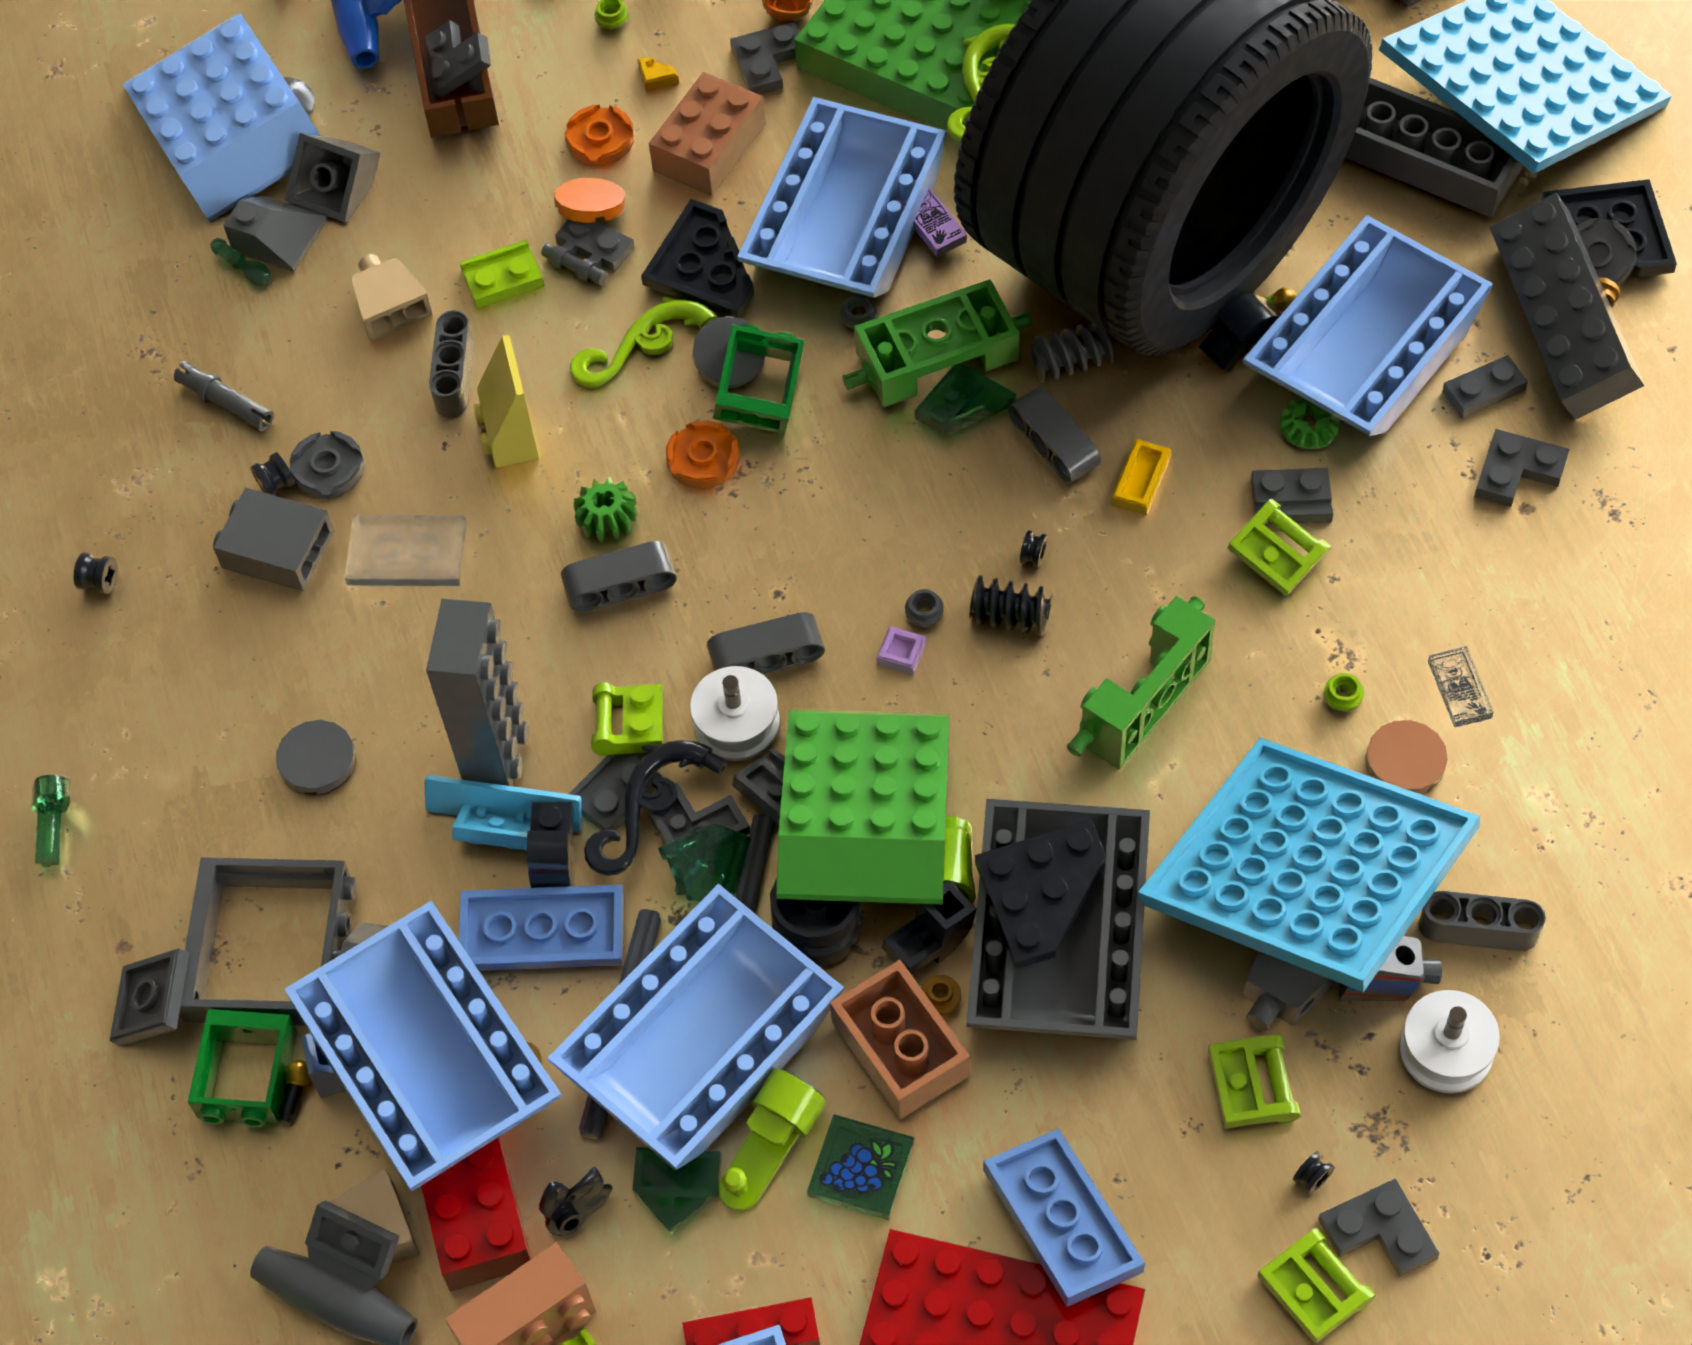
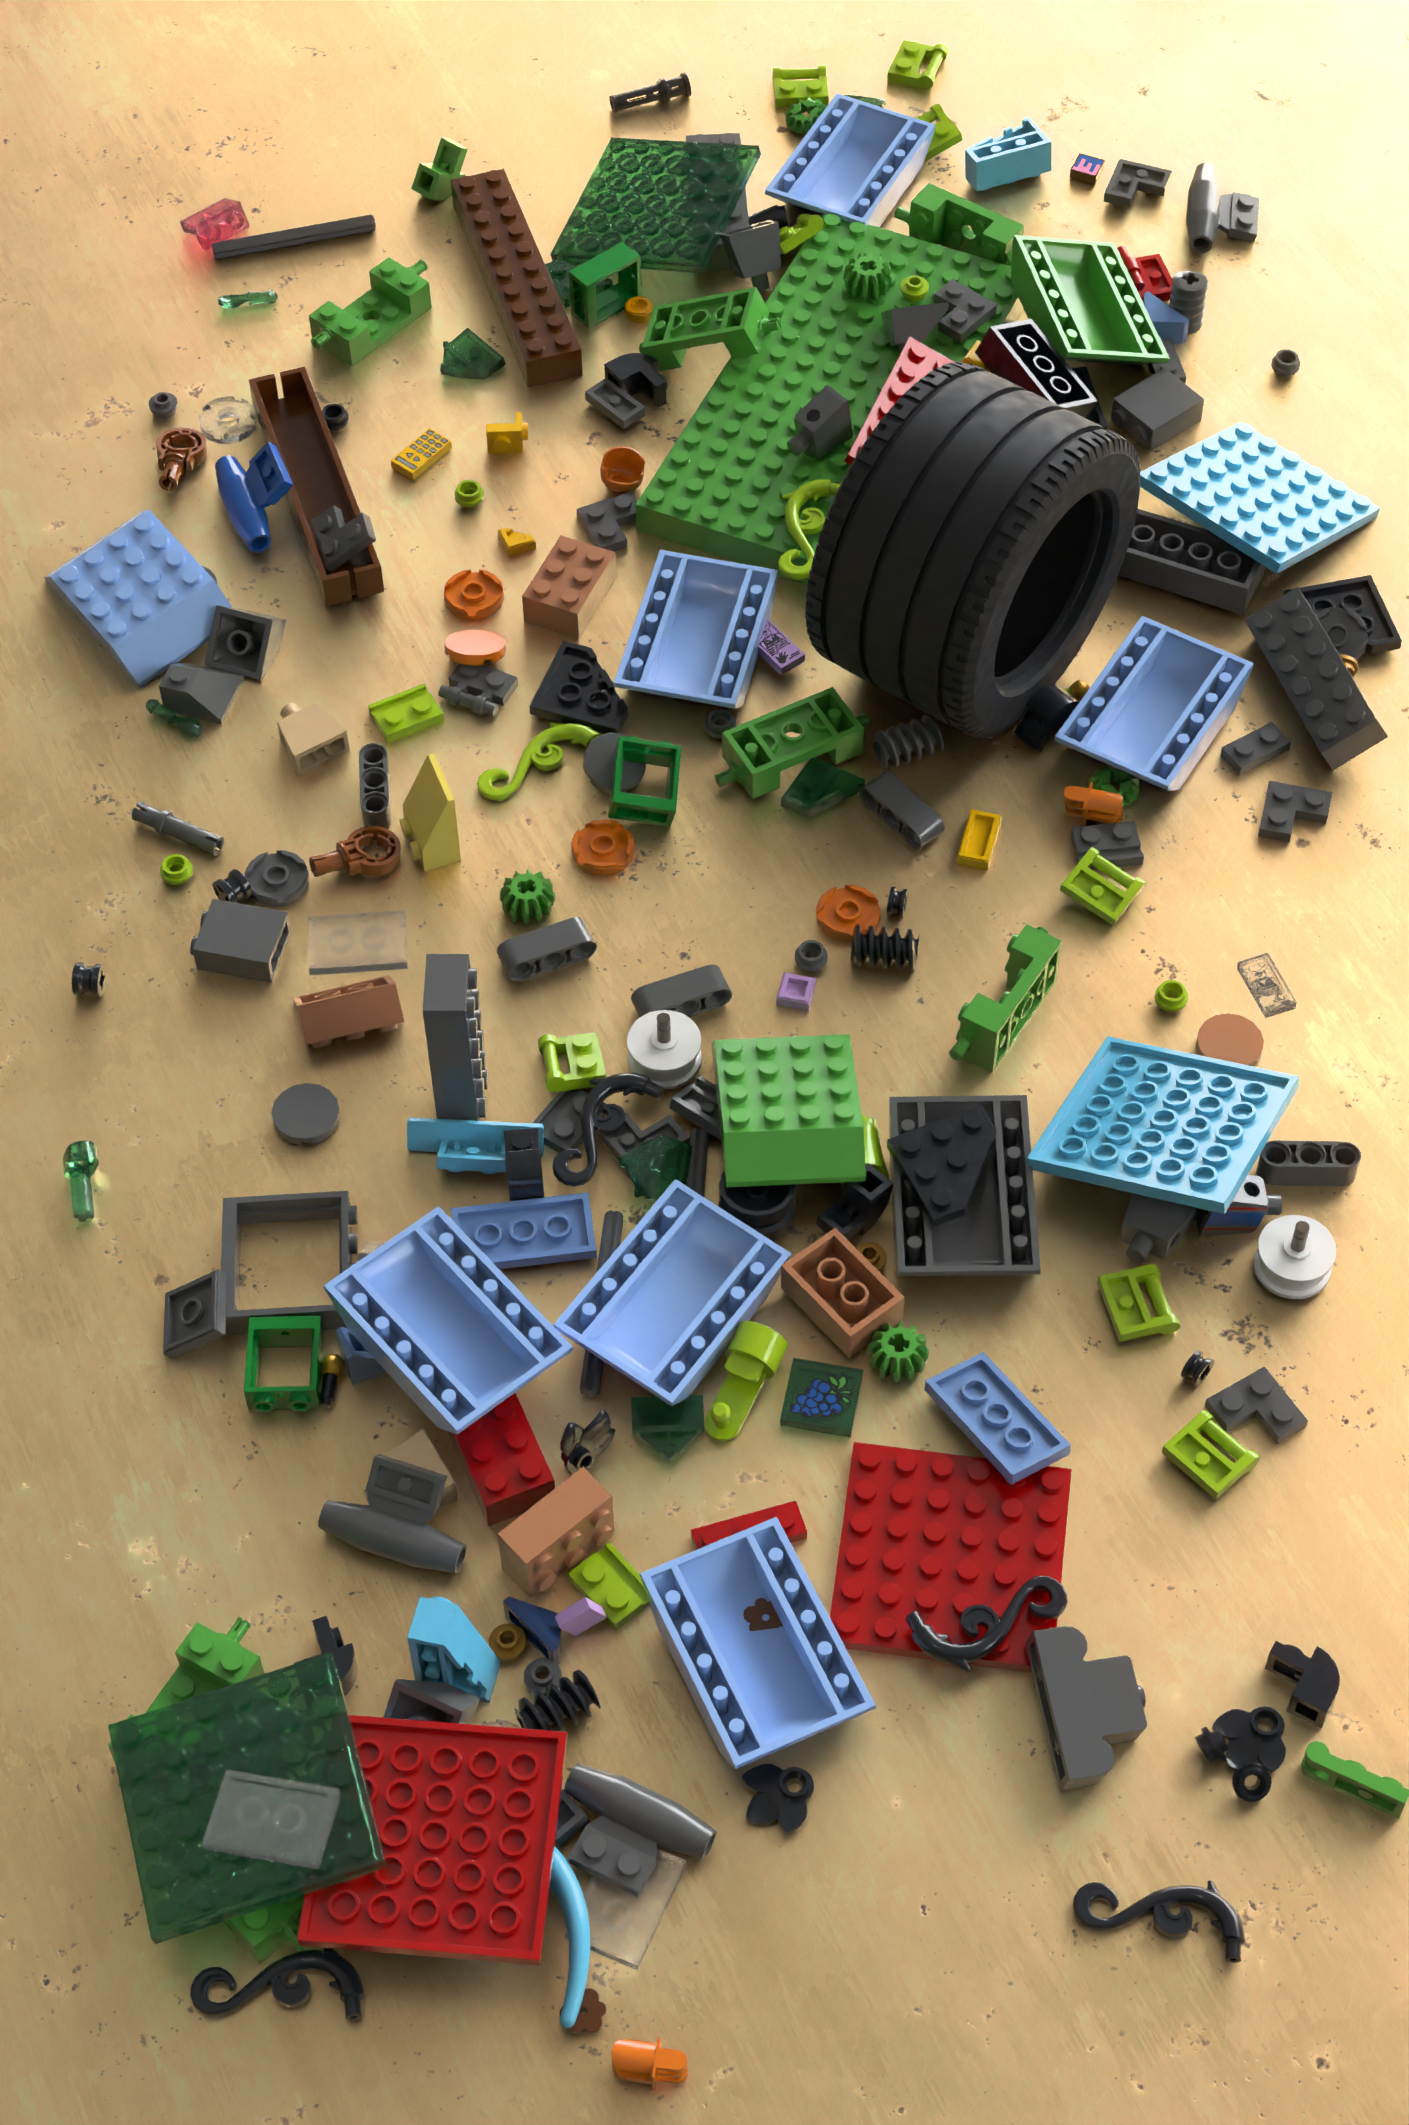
camera: 10 degrees left, 5 degrees down
none -> lime plate [160,854,193,885]
none -> nougat slope [293,975,404,1048]
none -> dark orange pin [309,826,401,877]
none -> orange tile [816,885,881,942]
none -> bright green gear [868,1320,929,1383]
none -> orange arm [1064,782,1123,826]

